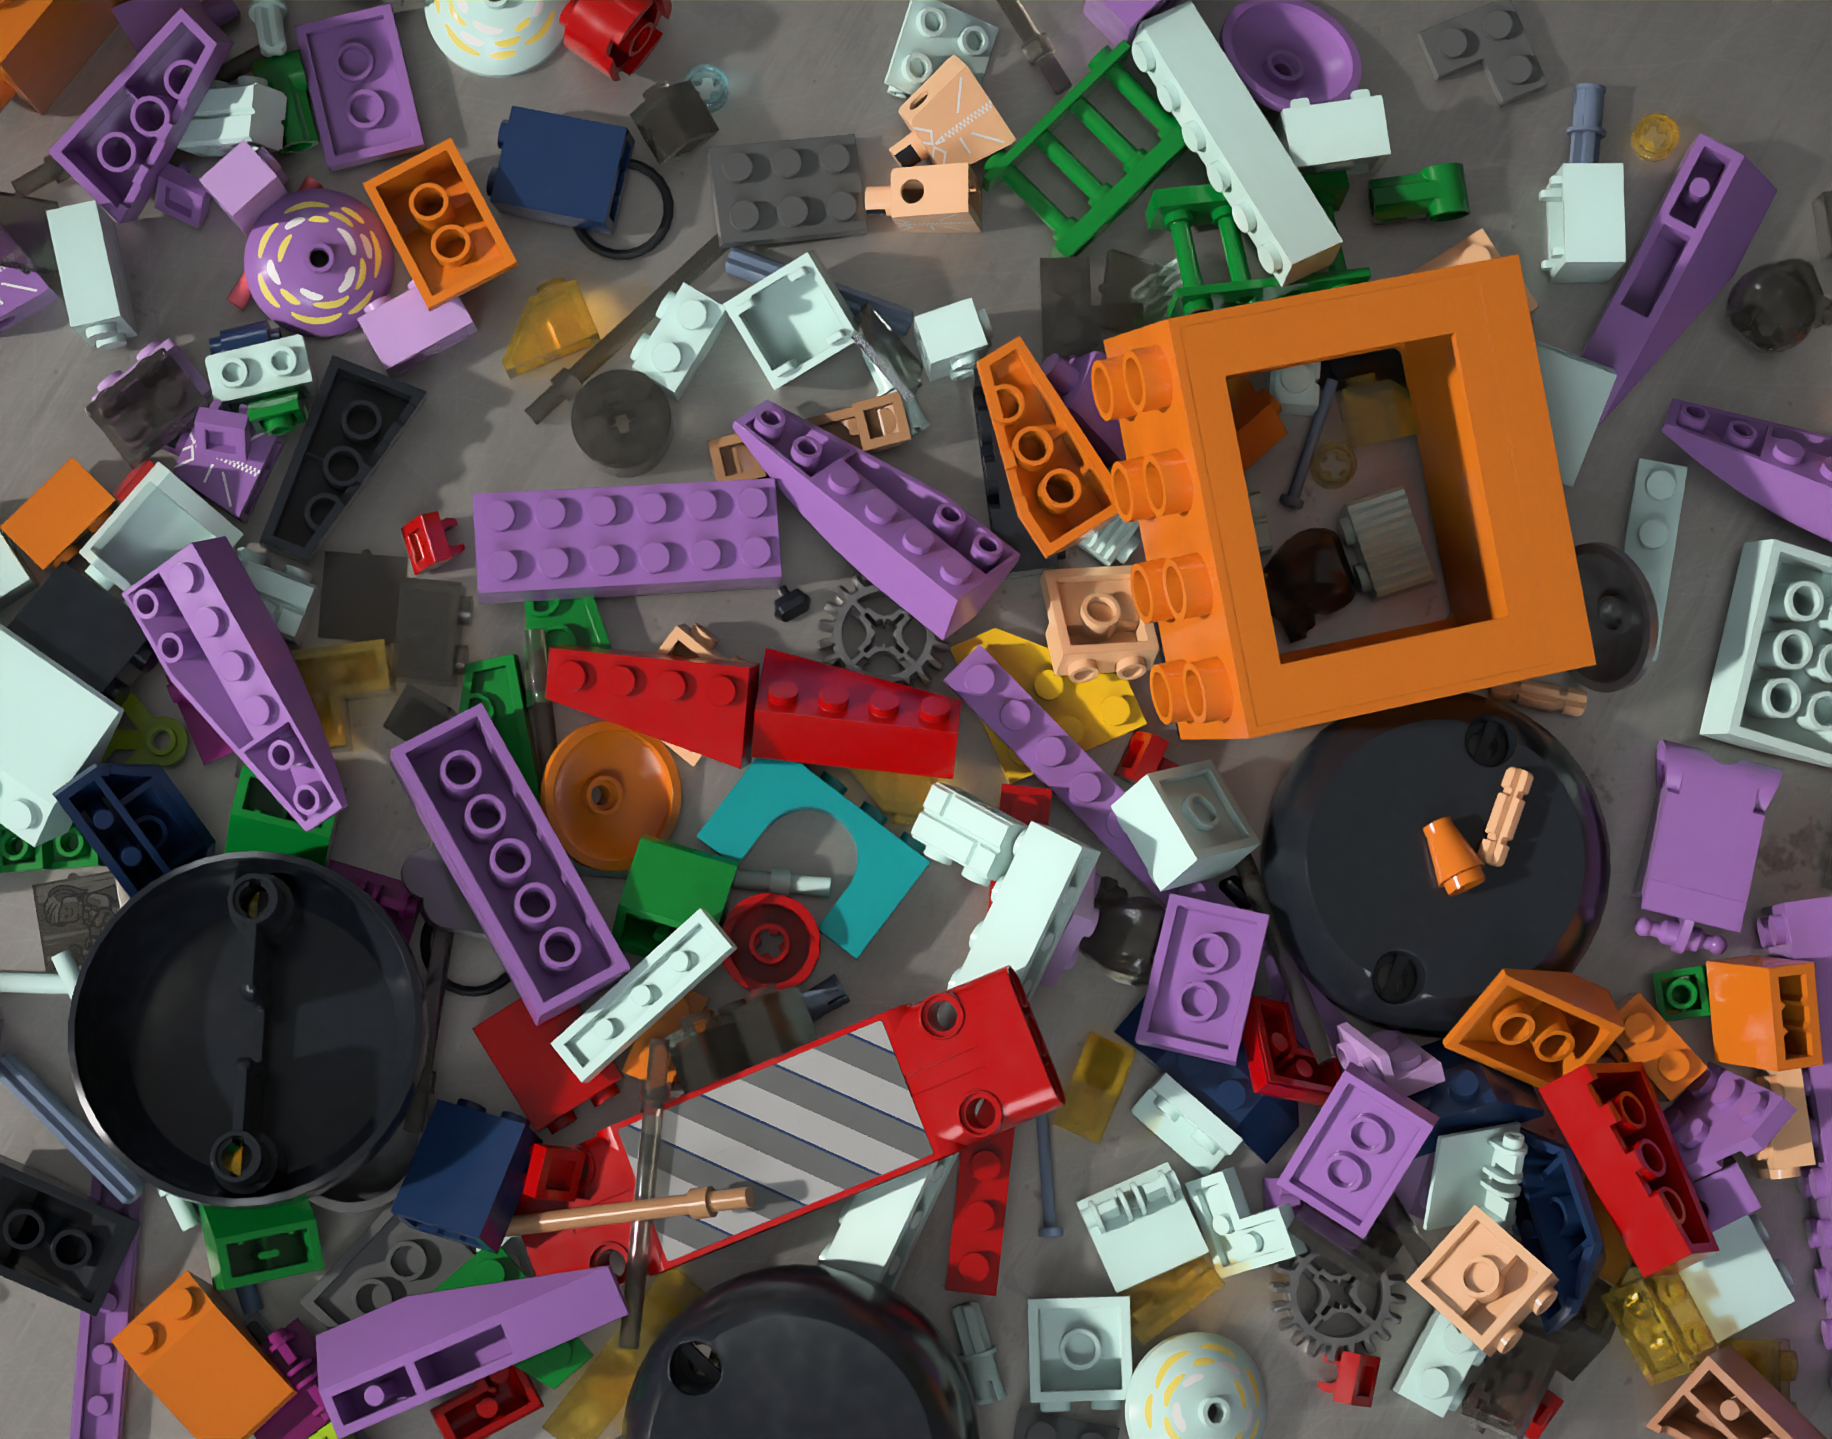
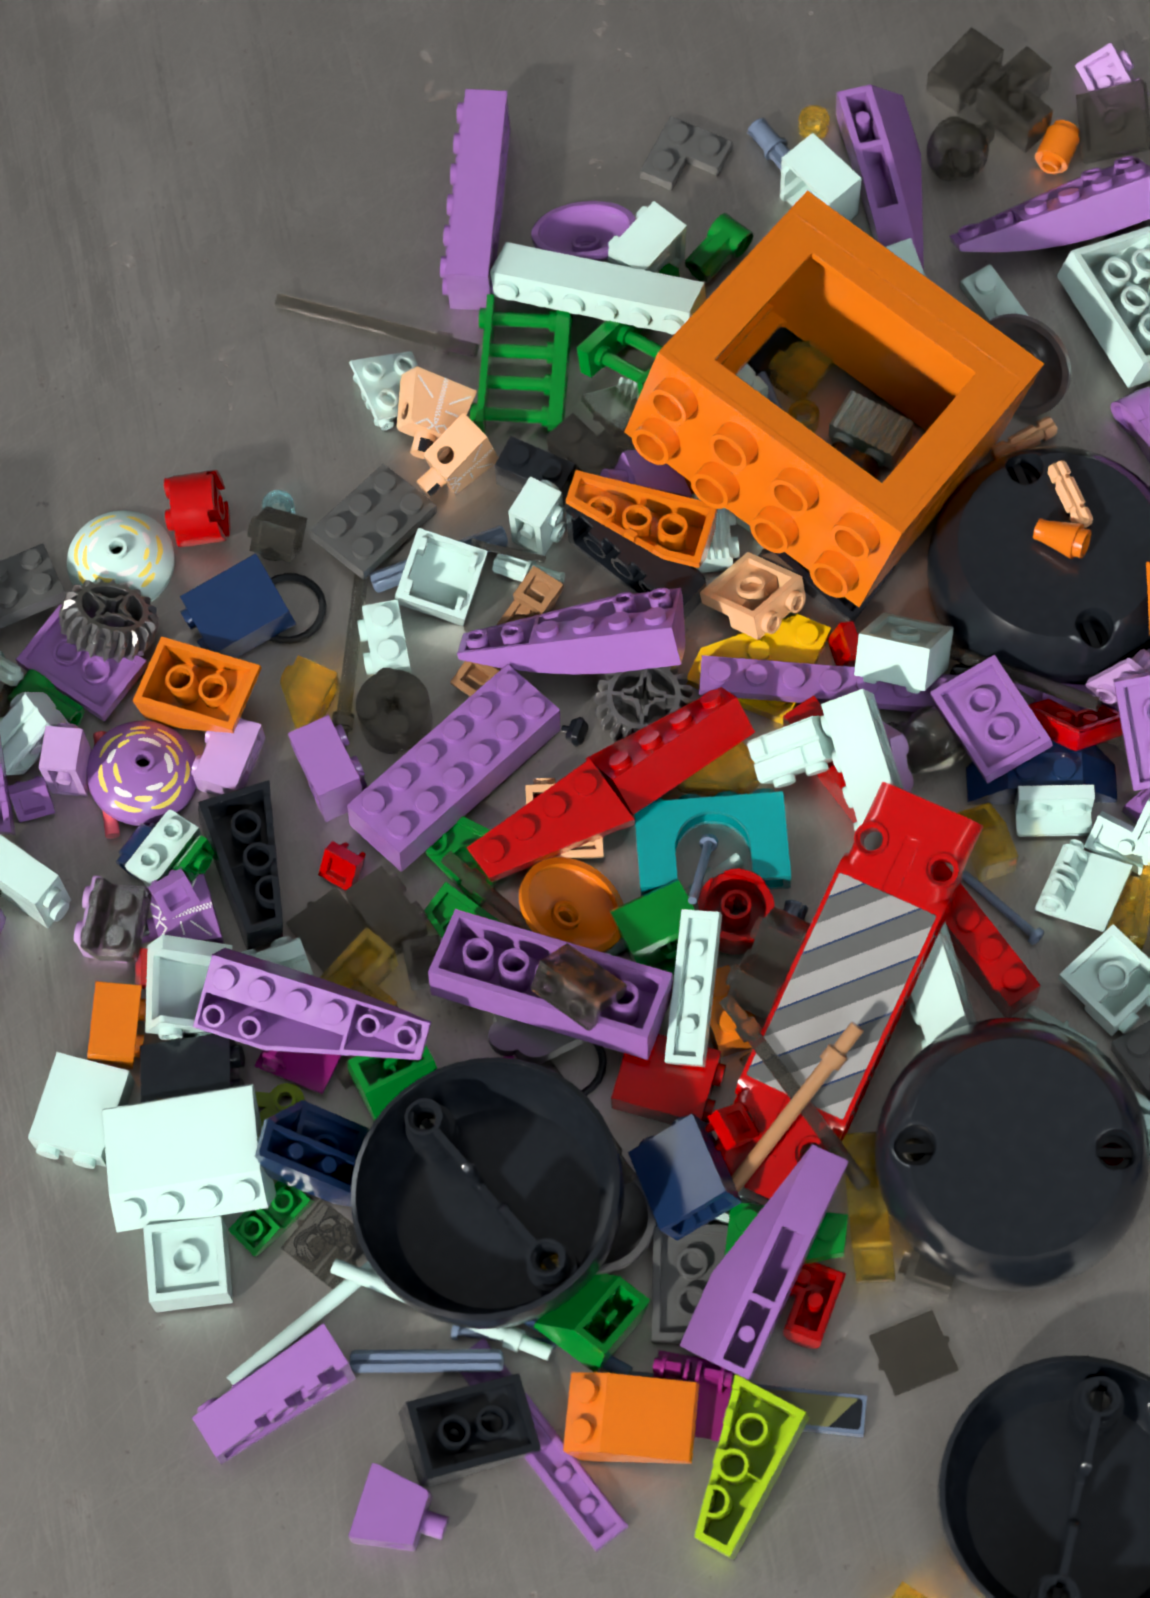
camera: 30 degrees left, 15 degrees down
none -> flat silver gear [59,578,159,663]
none -> medium lavender brick [288,715,368,822]
none -> black brick [494,436,576,507]
none -> clear smoke bracket [531,943,627,1031]
none -> sand blue piece [688,833,719,905]

